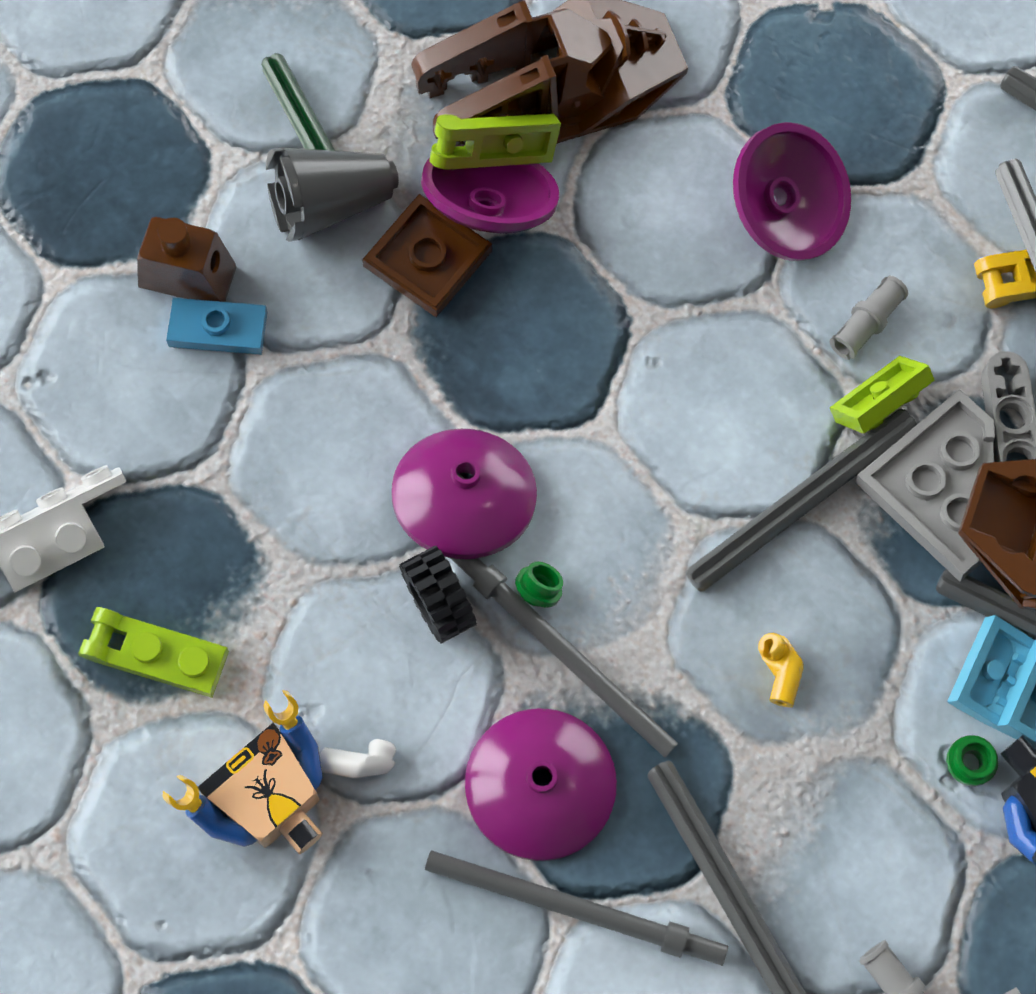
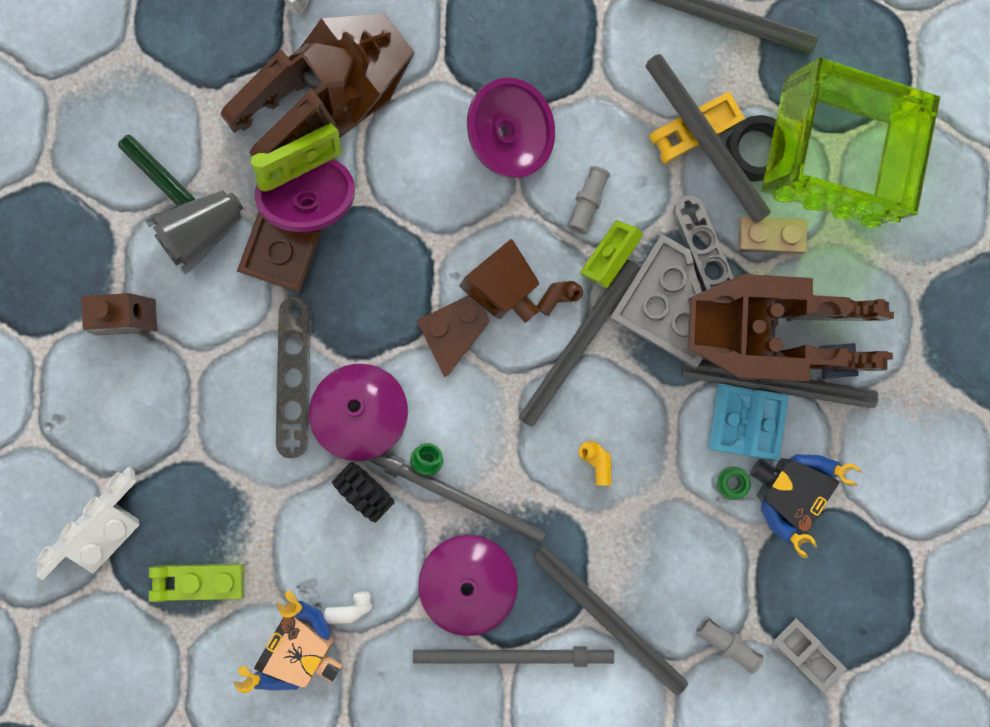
camera: 10 degrees left, 15 degrees up
dark azure plate [166,298,268,355] -> none
none -> clear smoke beam [276,297,311,458]
none -> reddish brown wing [417,295,490,377]
none -> reddish brown torso [459,239,540,323]
none -> reddish brown arm [537,281,583,316]

